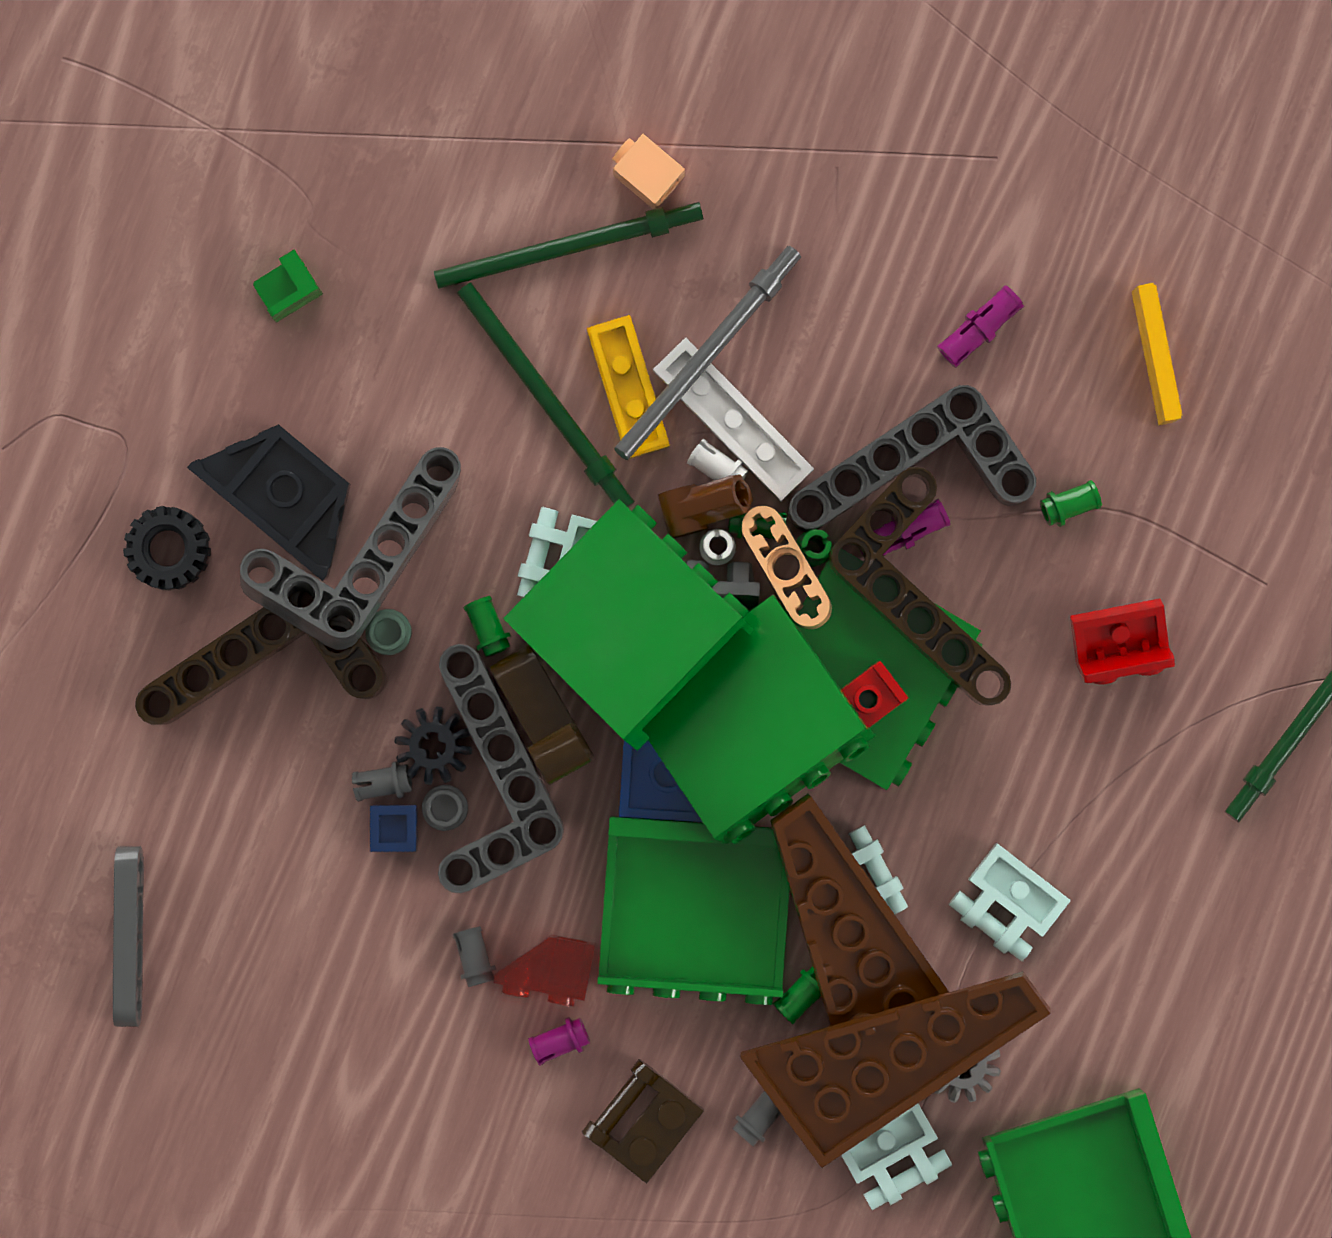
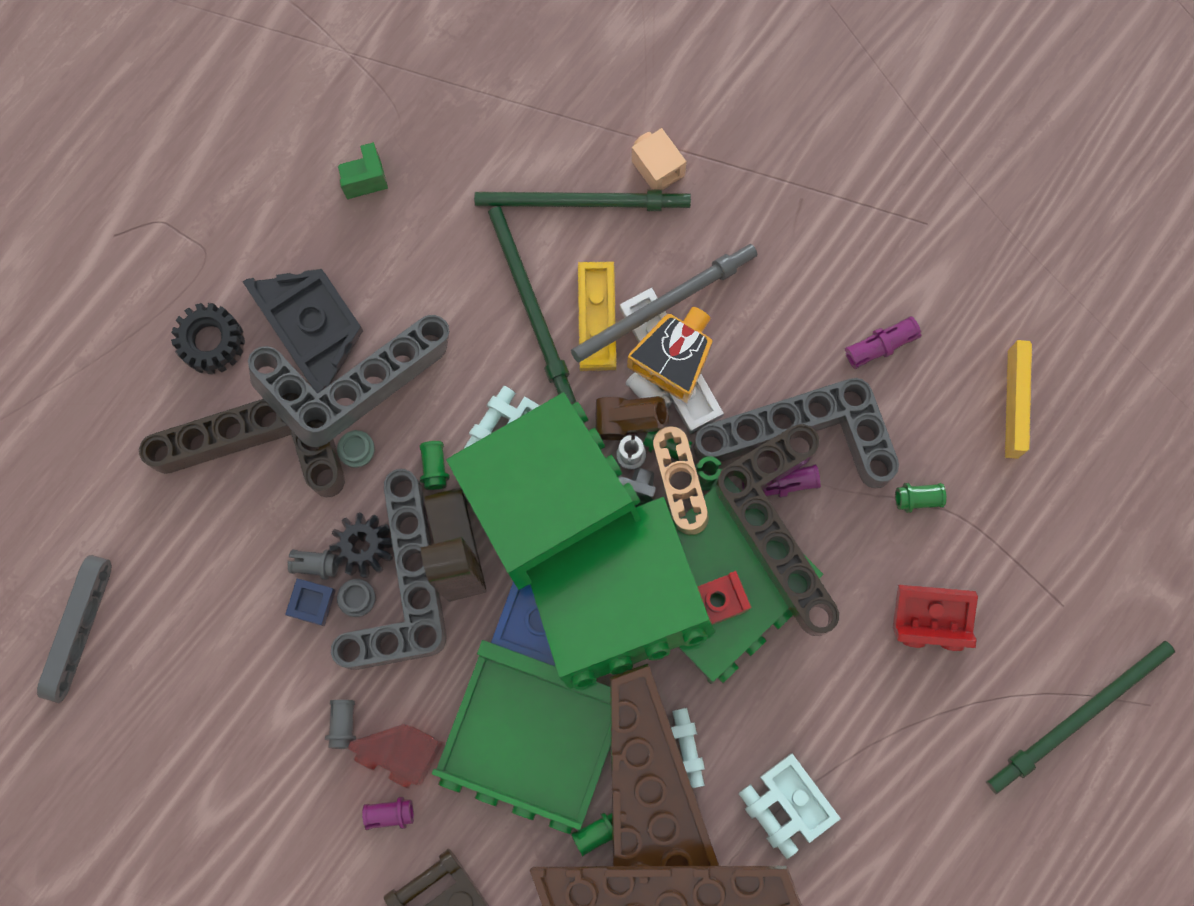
camera: 20 degrees right, 10 degrees down
none -> torso [627,307,713,404]

